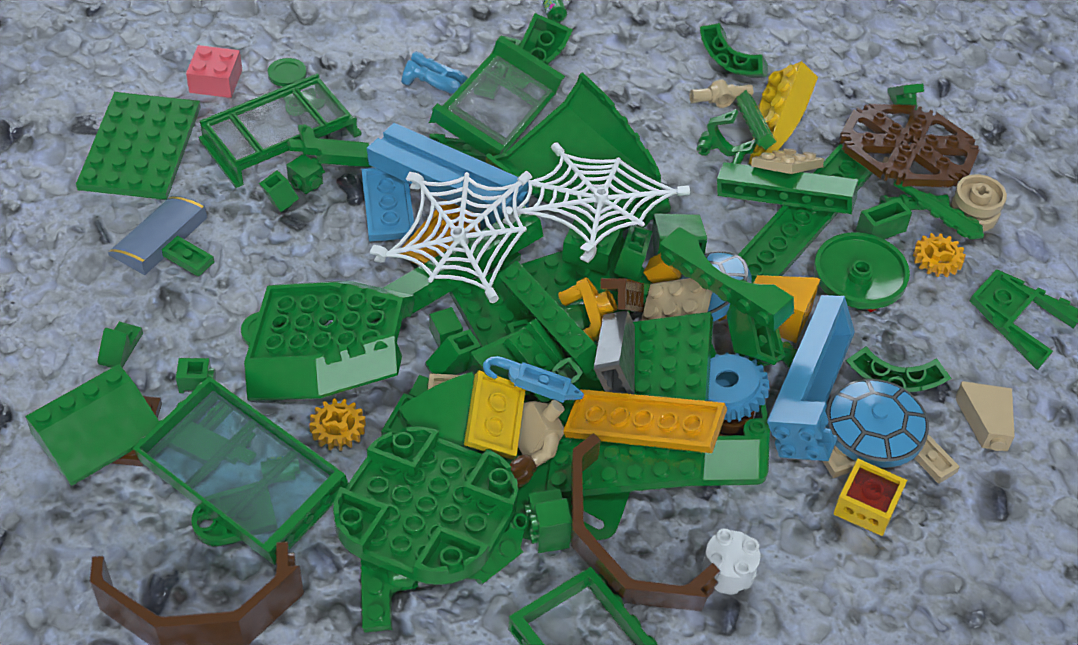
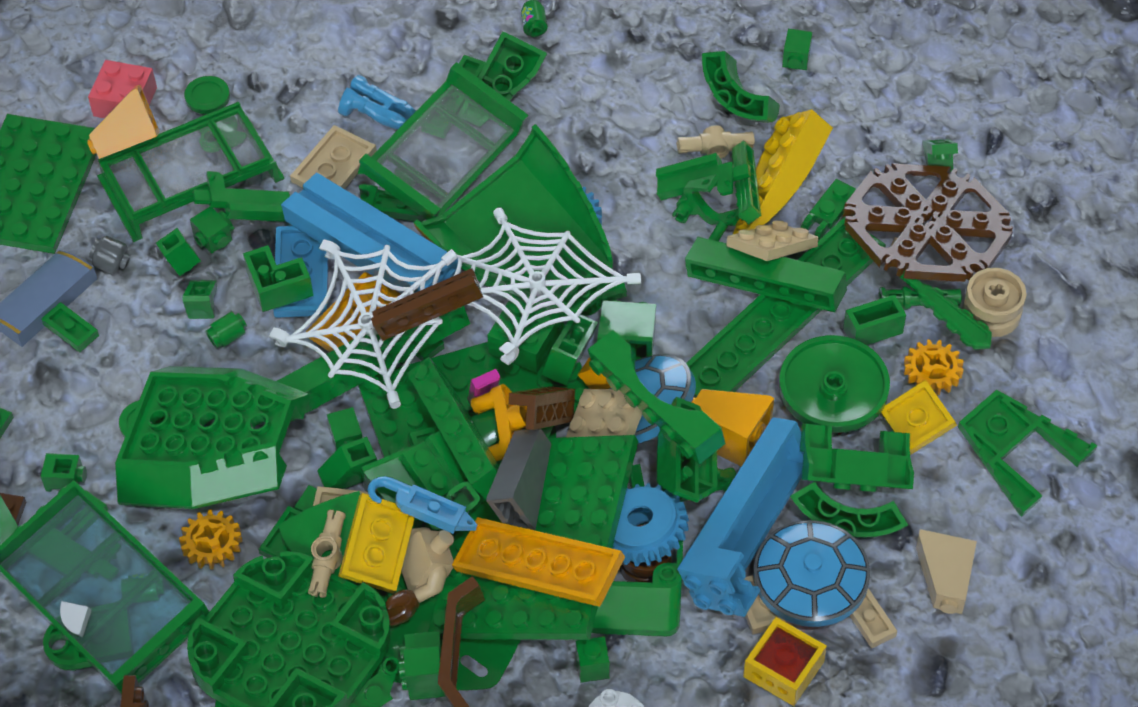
camera: 10 degrees right, 5 degrees up
none -> white tile [60,601,92,637]
none -> light orange slope [87,85,160,159]
none -> dark grey head [89,236,131,274]
none -> green slope [182,280,217,319]
none -> green brick [205,311,247,349]
none -> green brick [243,245,314,312]
none -> tan plate [290,125,377,189]
none -> tan pin [308,510,346,597]
none -> reddish brown fence [371,268,483,341]
none -> dark pink tile [467,369,500,405]
none -> green brick [576,636,610,683]
none -> green piece [656,153,751,201]
none -> green brick [782,28,813,70]
none -> green bracket [800,423,914,492]
none -> green hinge [801,179,856,240]
none -> yellow plate [881,380,957,455]

